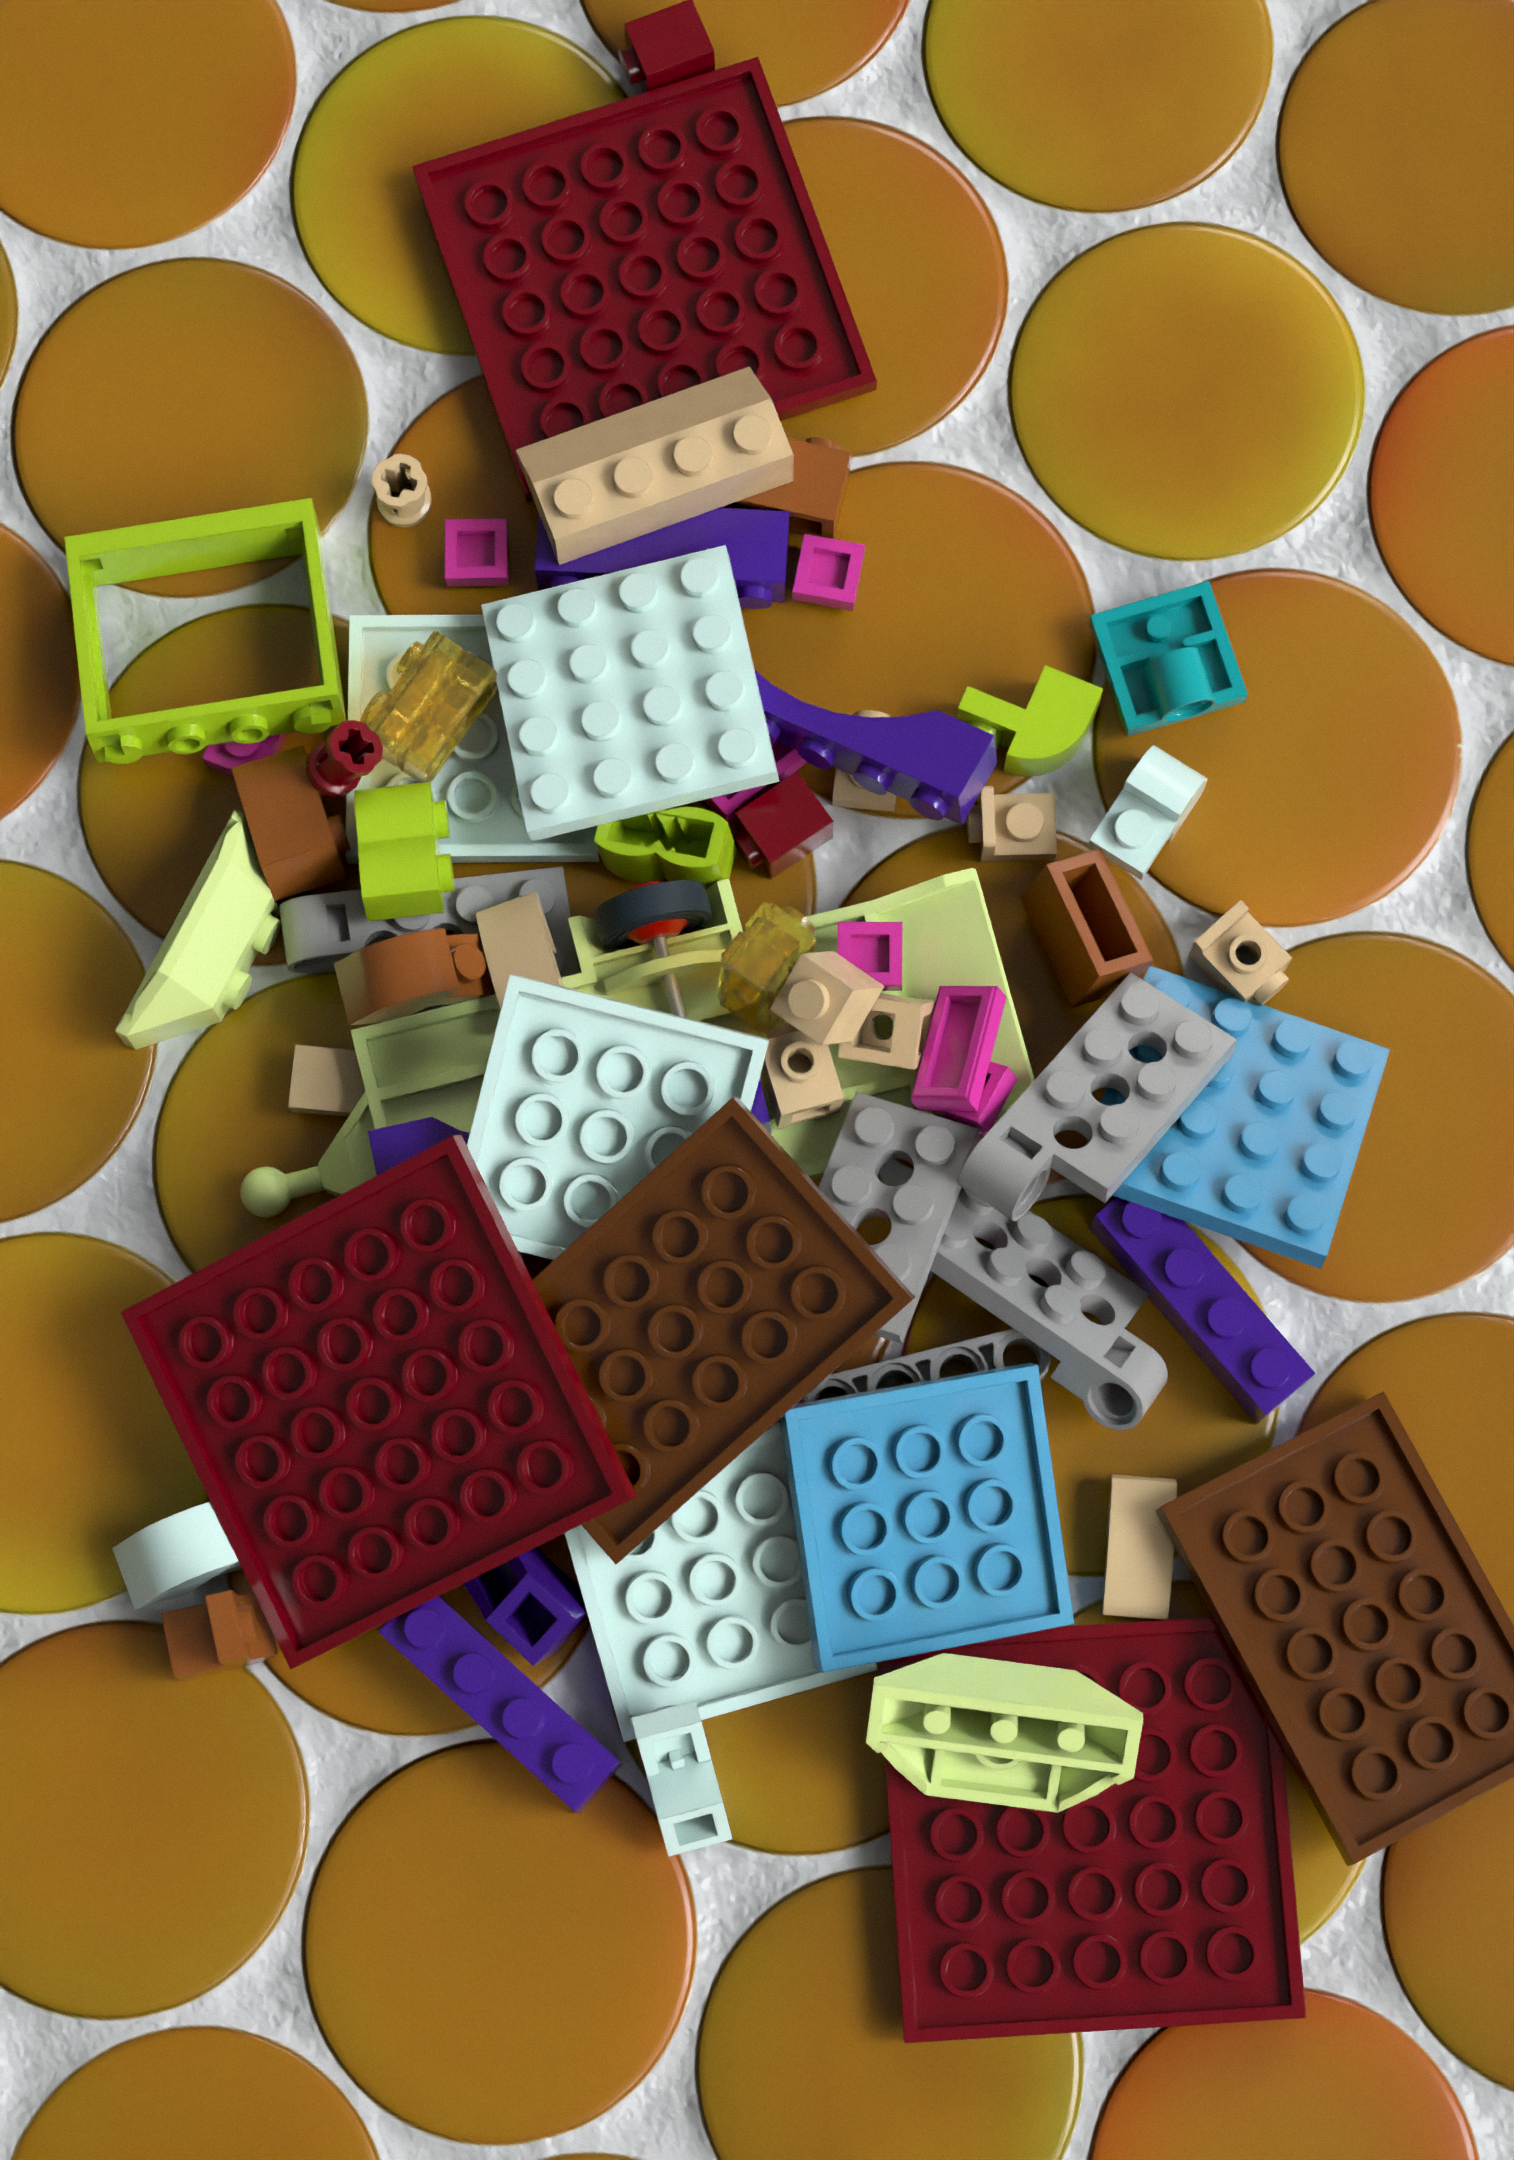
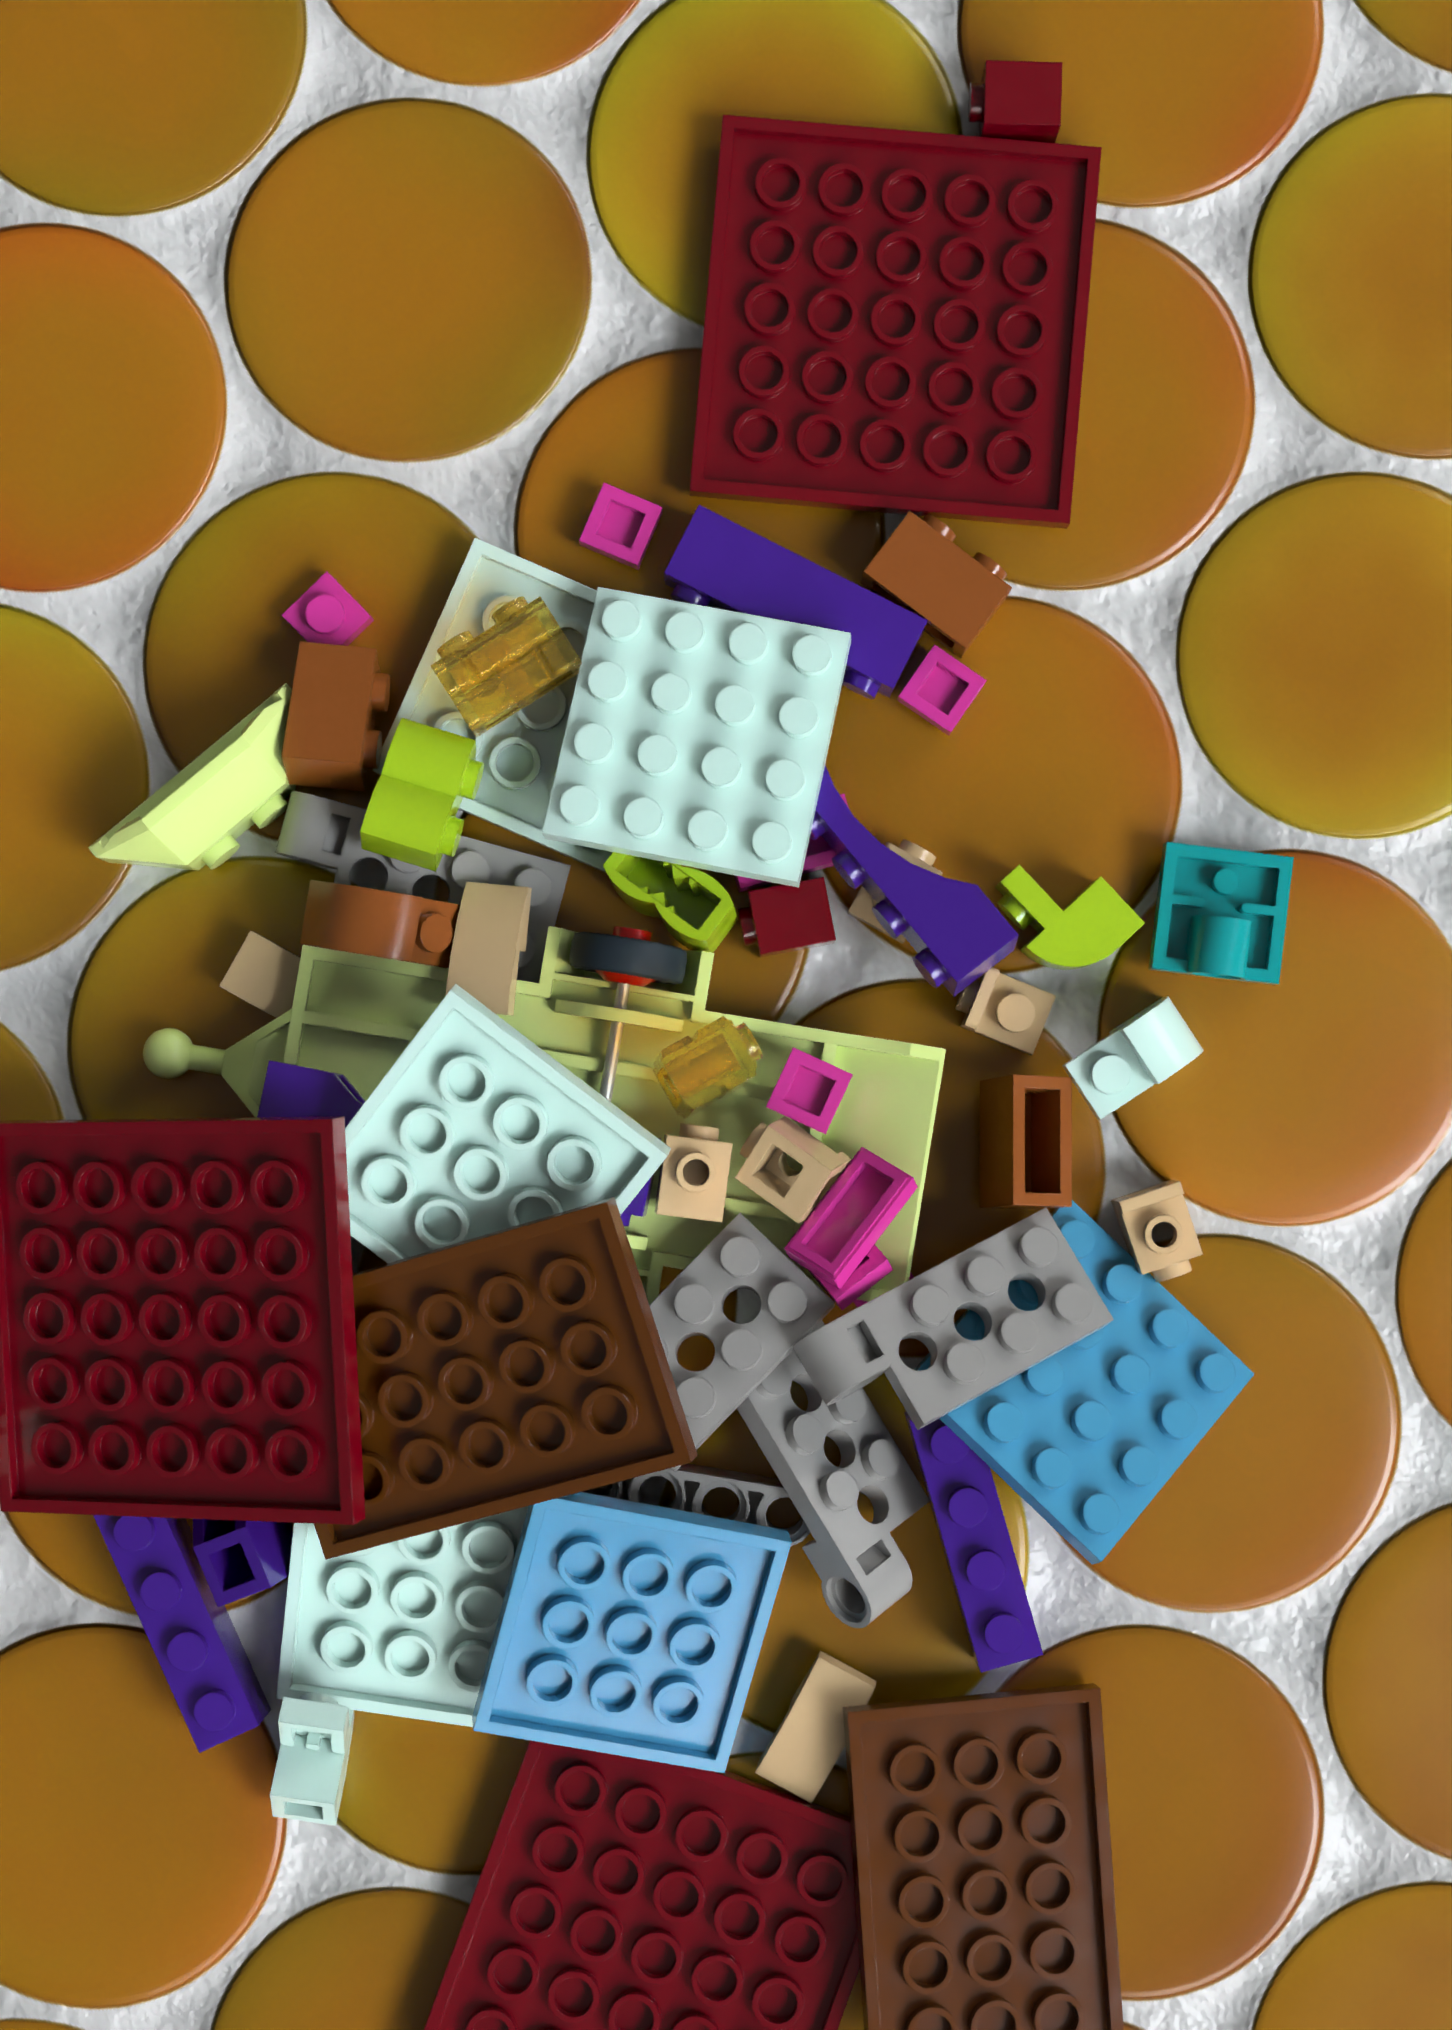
camera: 25 degrees right, 10 degrees up
lime window [64,498,346,764] -> none
dark red bush [305,720,383,797] -> none
tan bush [371,454,432,528] -> none
tan slope [516,367,794,565] -> none
tan brick [770,951,884,1046] -> none
yellowish green wedge [866,1653,1143,1813] -> none

